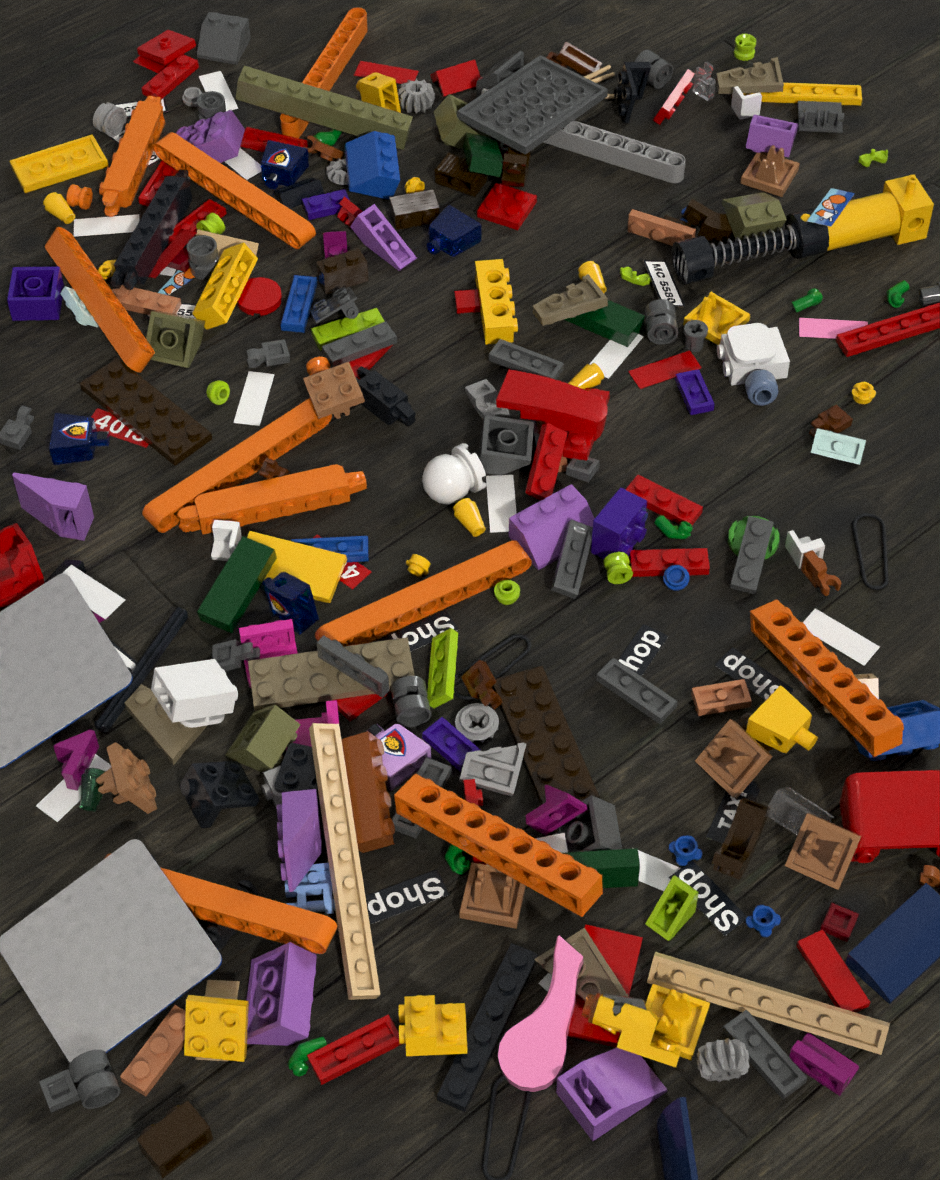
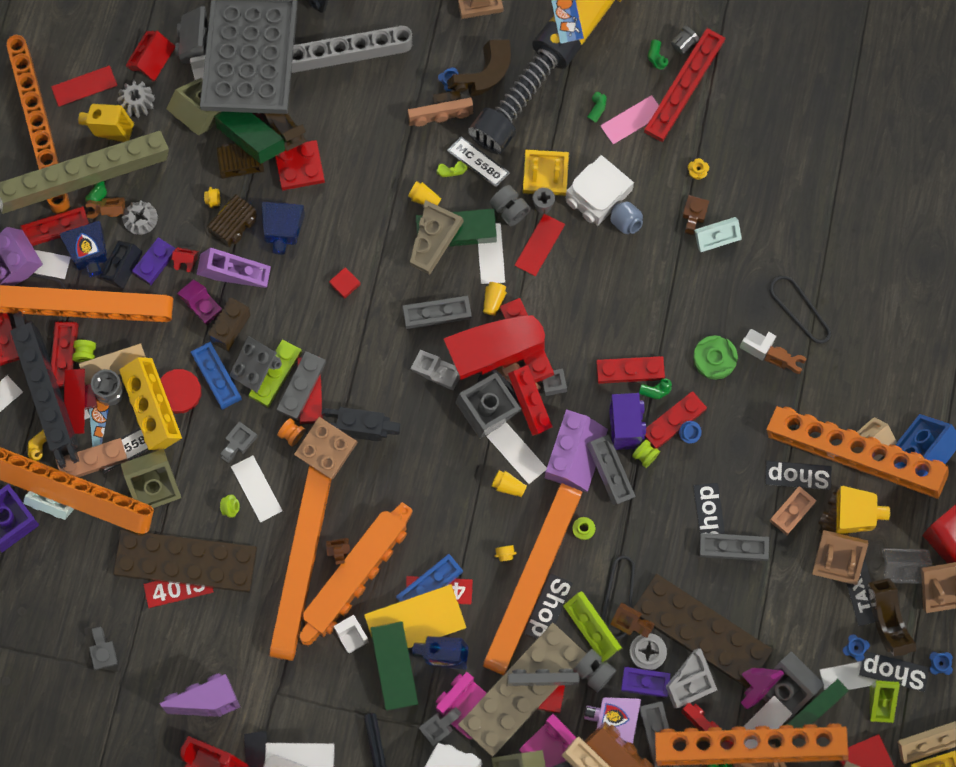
camera: 40 degrees left, 20 degrees up
clear blue torso [49,413,110,465] -> none
blue slope [345,131,400,200] -> none
white tile [422,443,487,505] -> none
yellow brick [475,259,518,345] -> none
dark purple plate [675,369,714,415] -> none
olive slope [721,192,787,241] -> none
dark grey plate [730,516,774,594] -> none
white sticker [803,609,880,666] -> none

